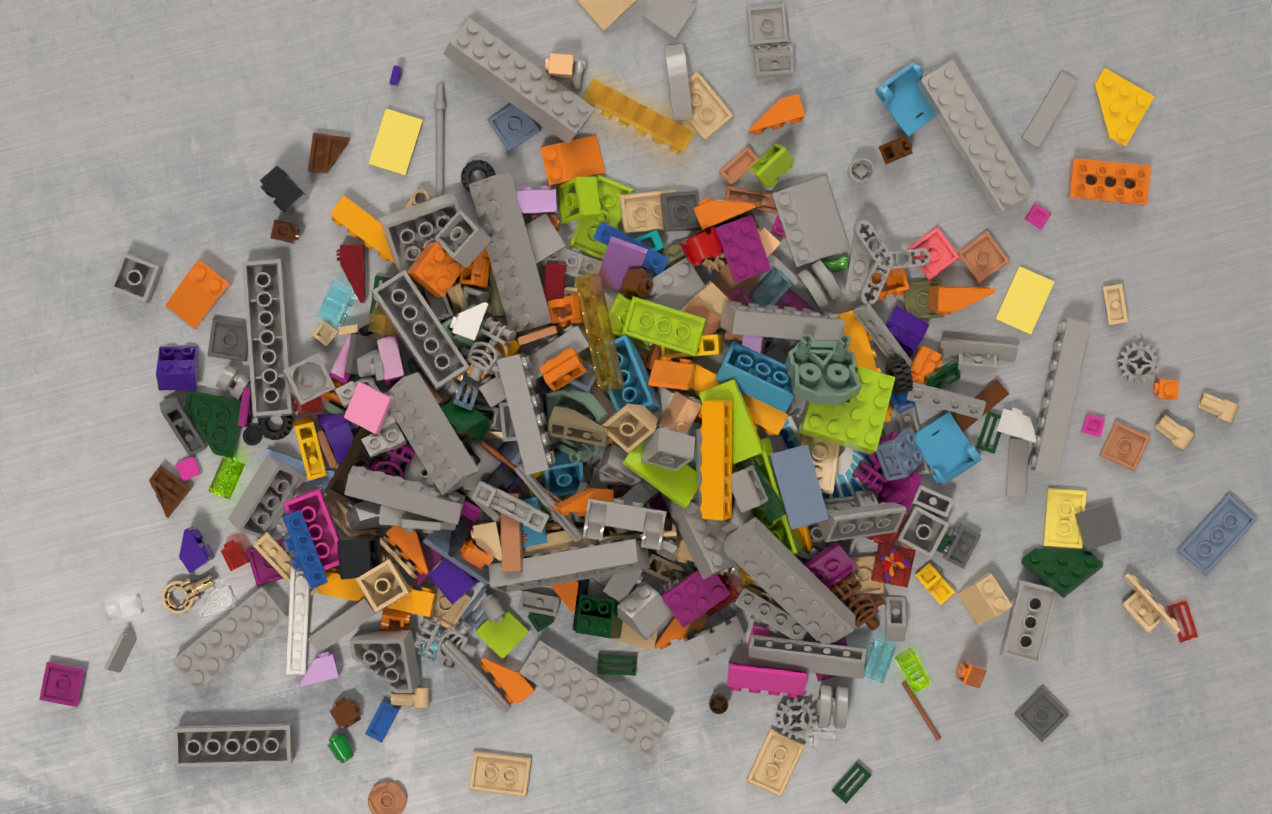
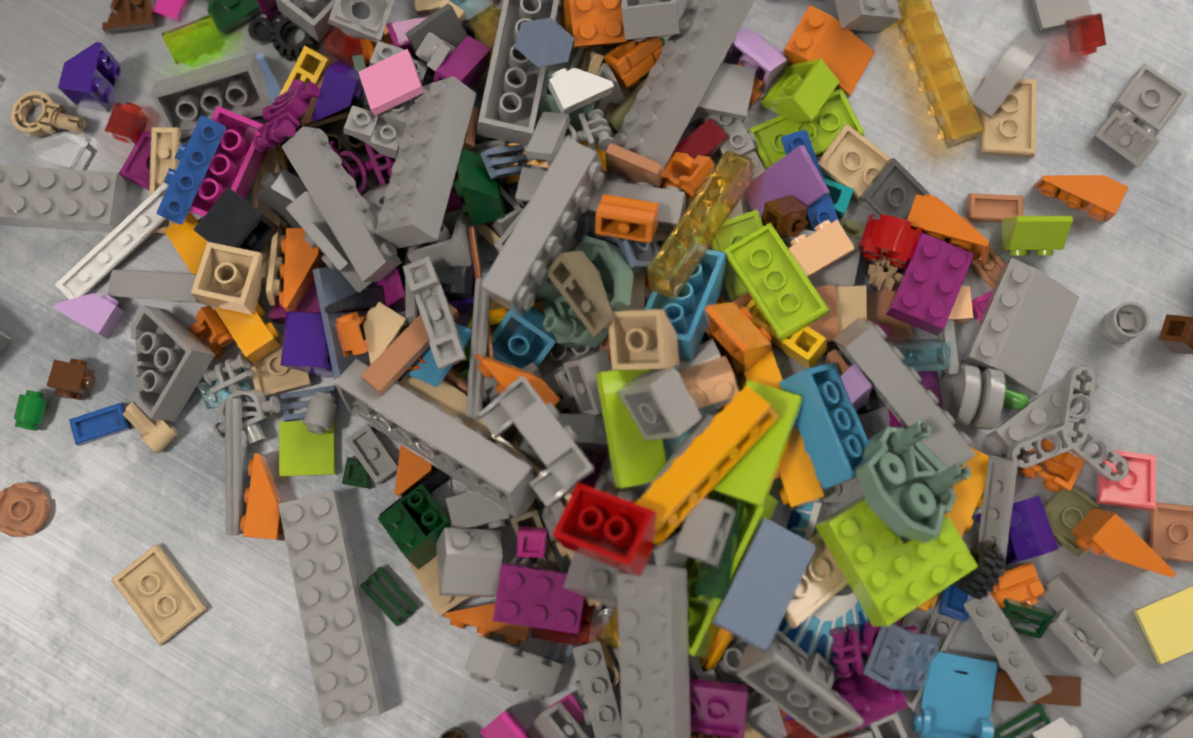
camera: 50 degrees right, 10 degrees down
none -> magenta piece [253,79,320,152]
none -> sand blue slope [514,18,574,67]
none -> dark pink tile [516,527,547,558]
none -> light grey tile [525,112,570,161]
none -> red slope [552,483,657,577]
none -> light nougat brick [788,220,855,278]
none -> clear red brick [1065,13,1107,55]

